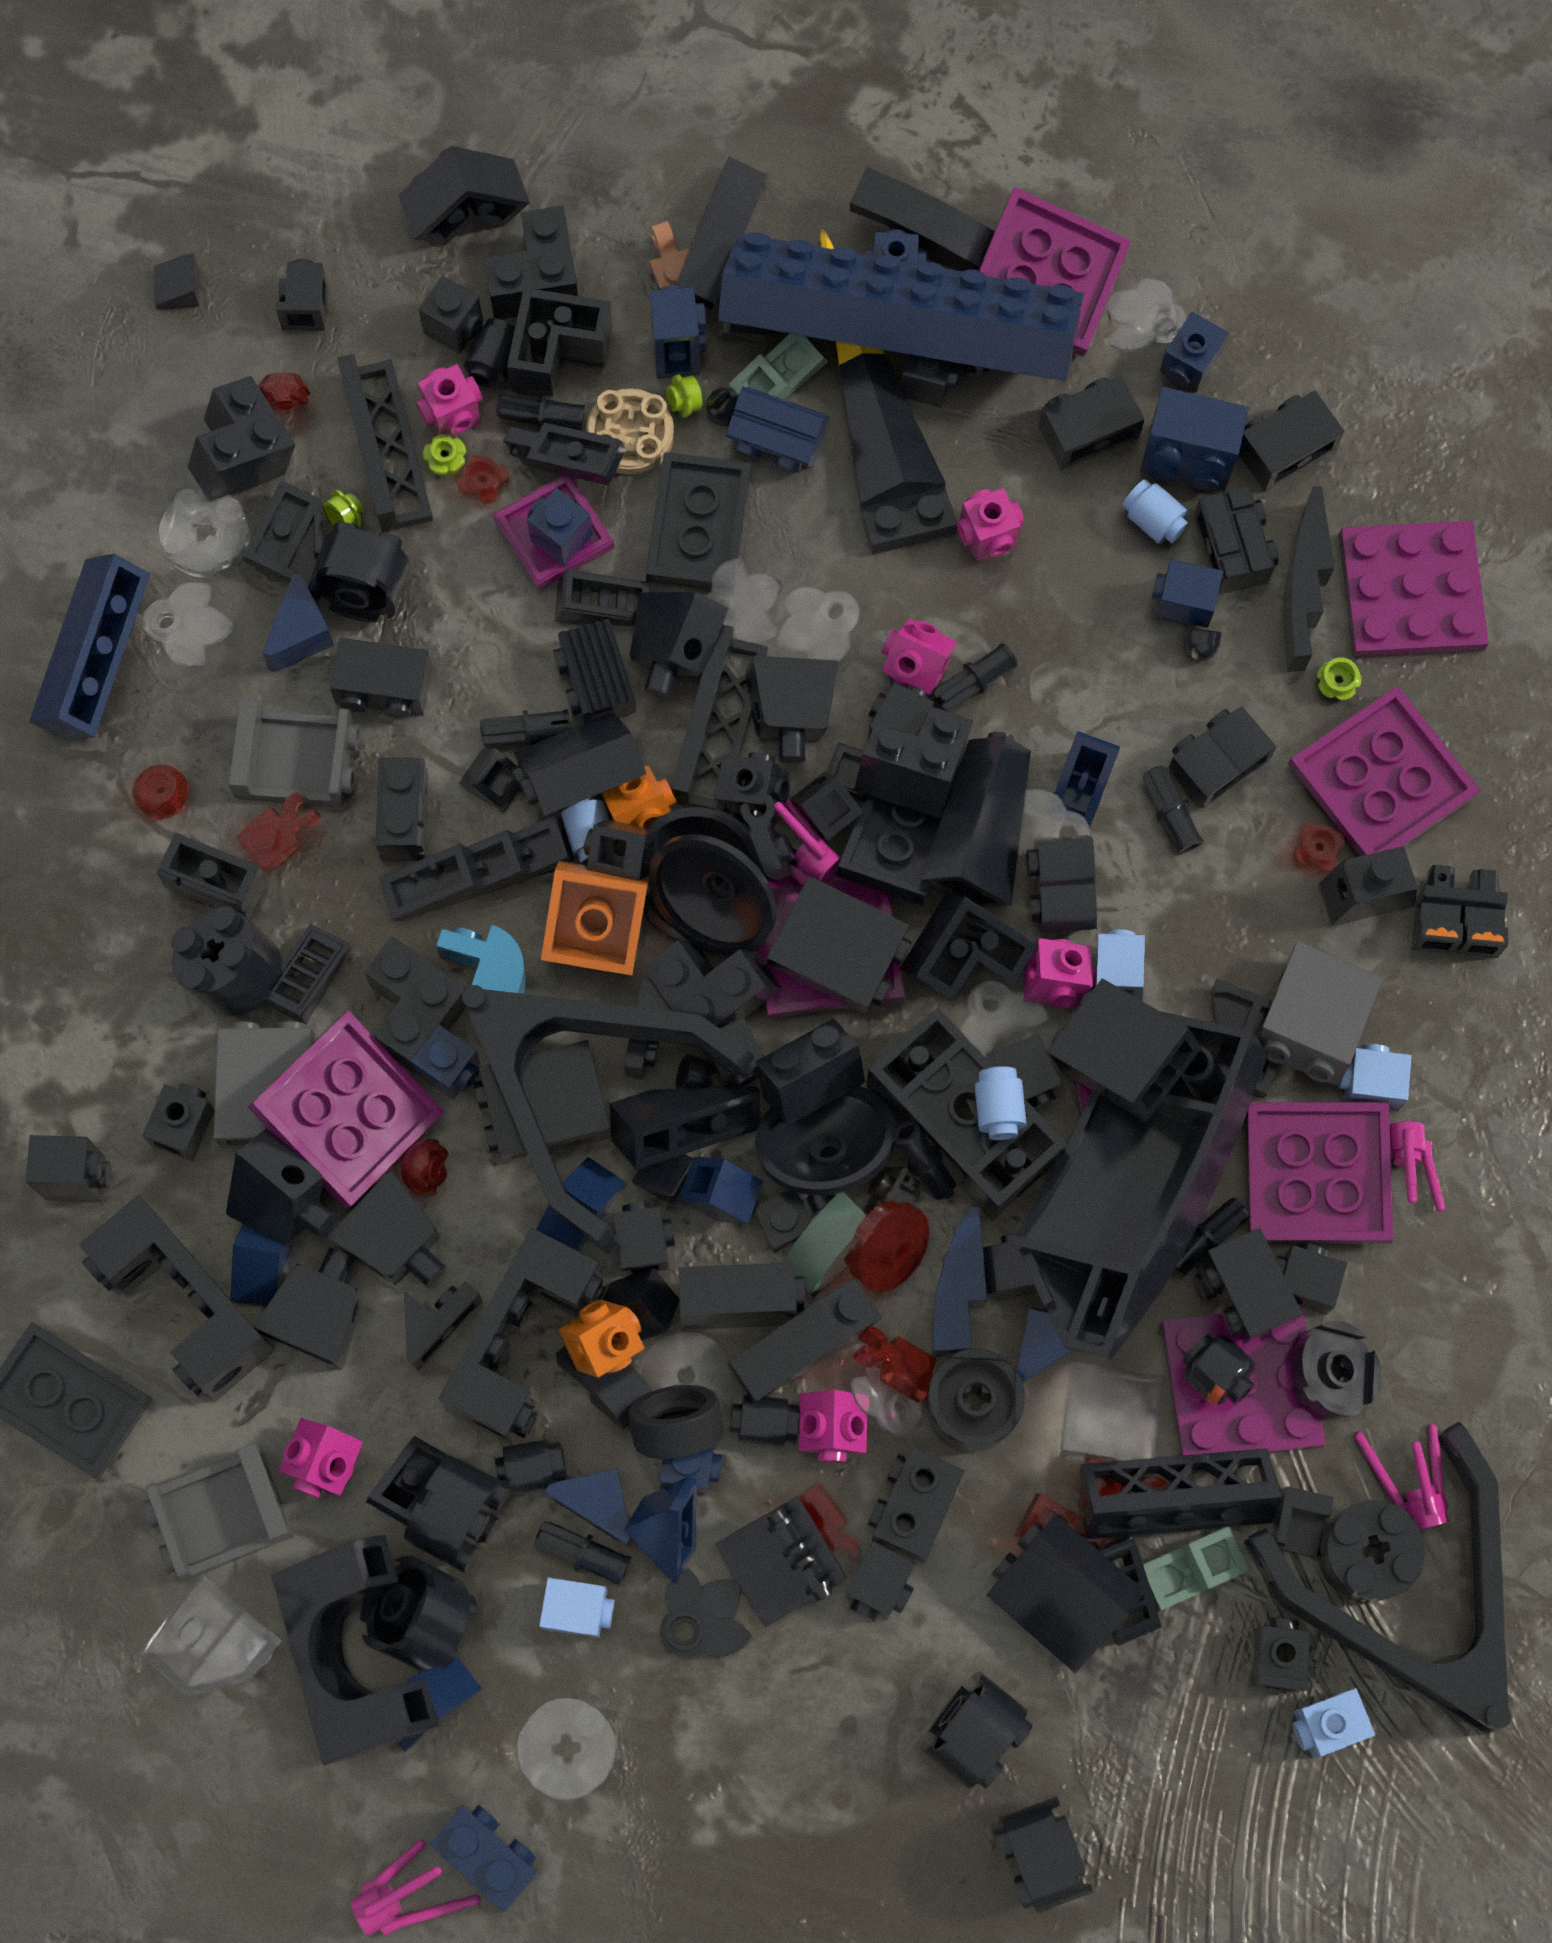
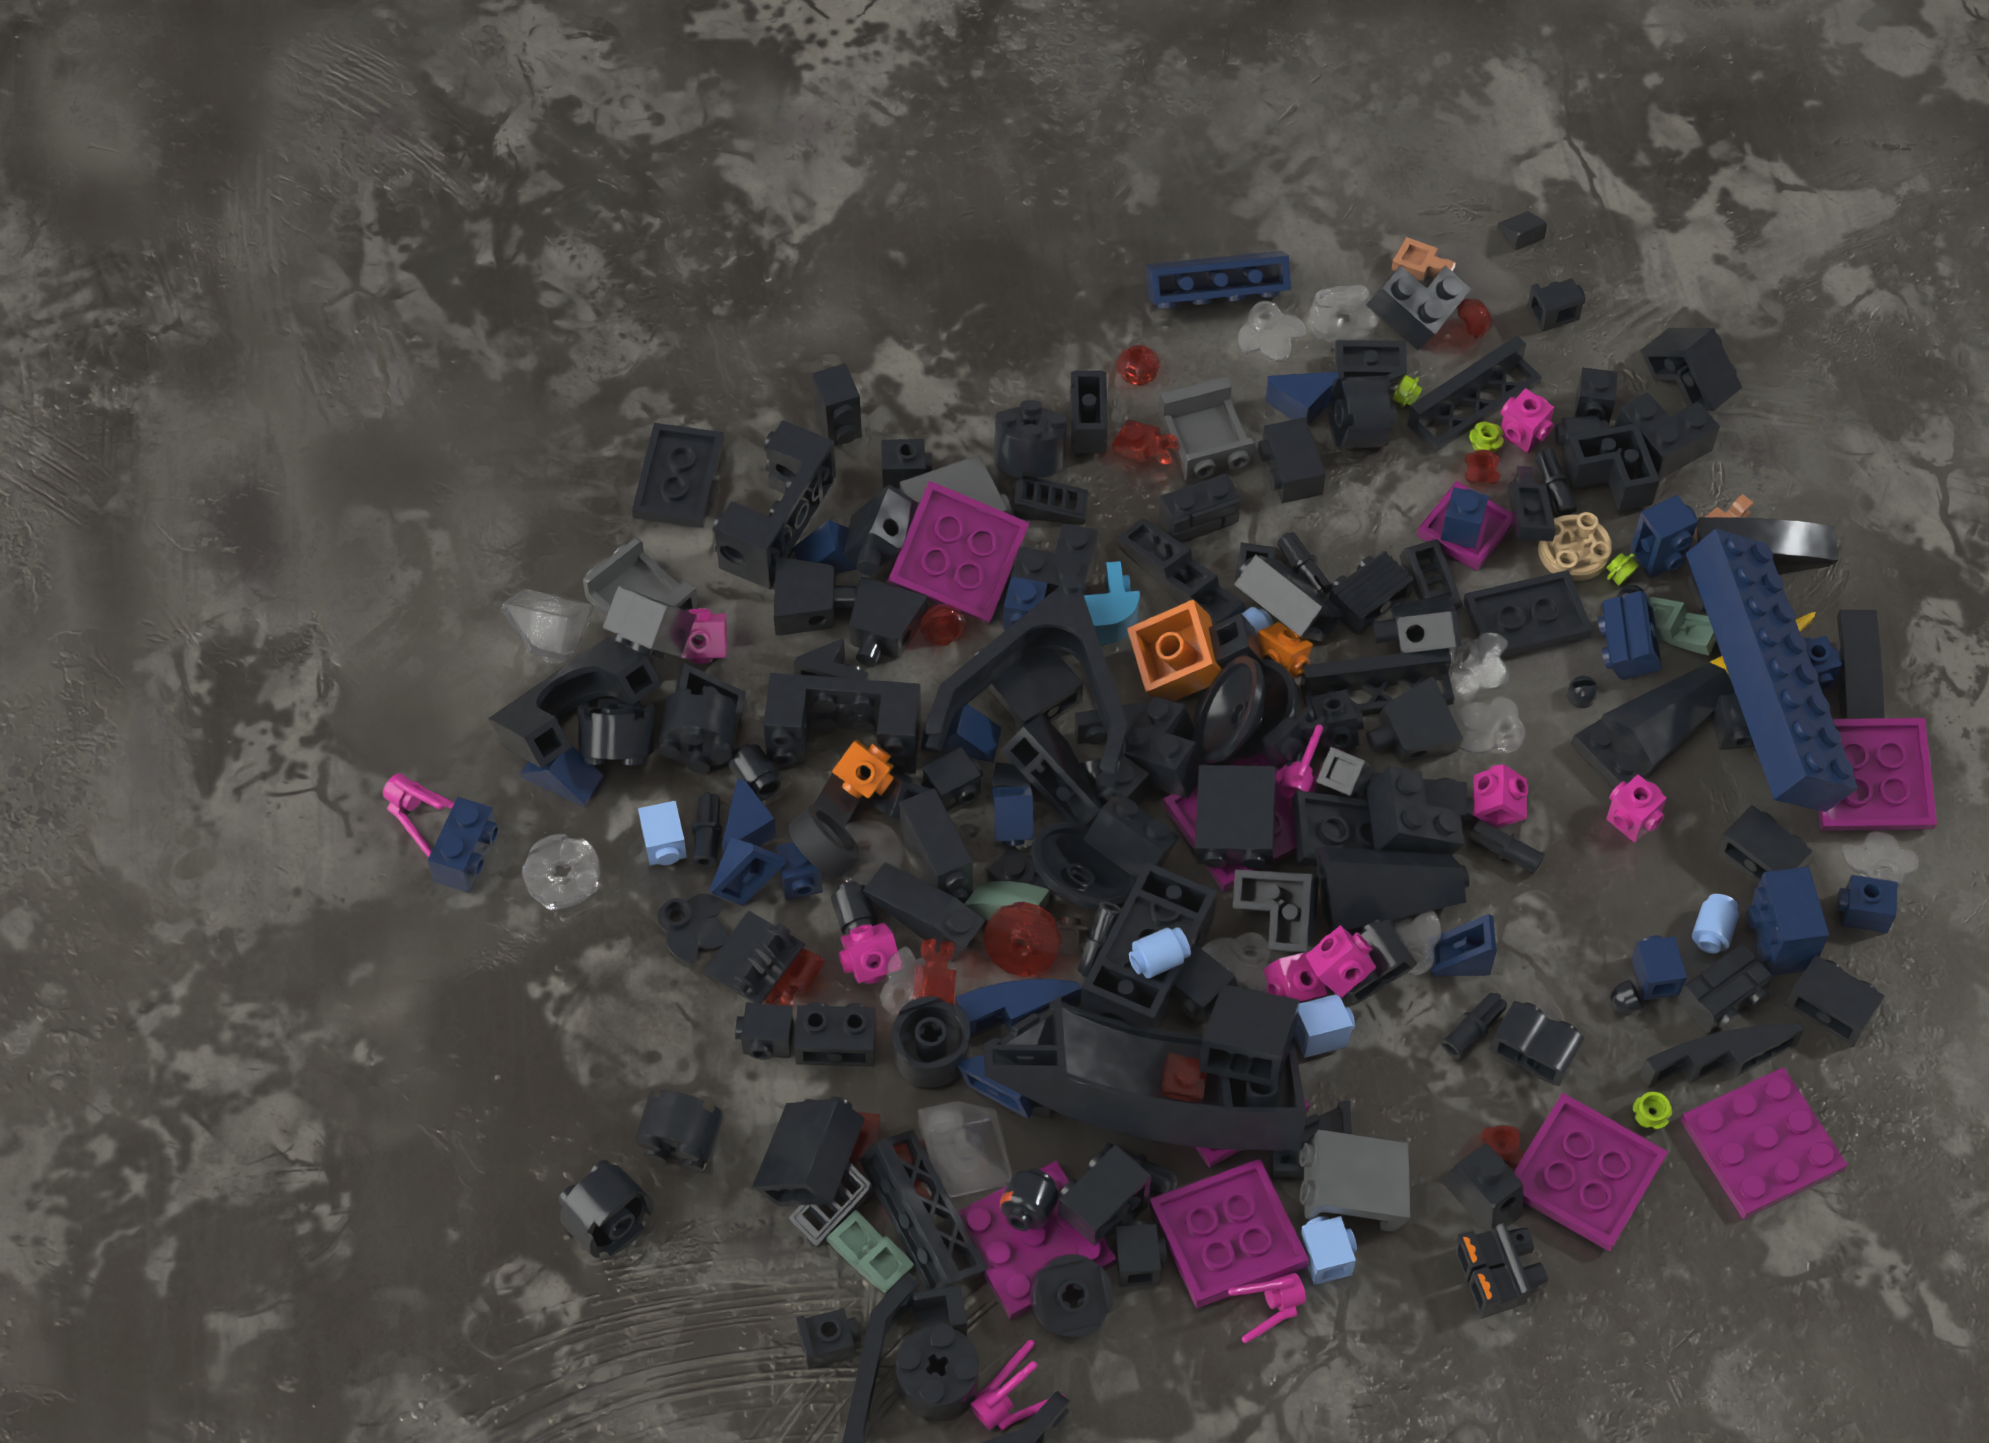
camera: 70 degrees right, 15 degrees down
light blue brick [1292,1688,1375,1758] -> none
none -> brick [603,586,696,659]
none -> clear red plate [1161,1053,1206,1103]
none -> dark pink brick [1305,925,1376,998]
none -> nougat plate [1392,237,1456,281]
none -> black hinge [1567,675,1598,708]

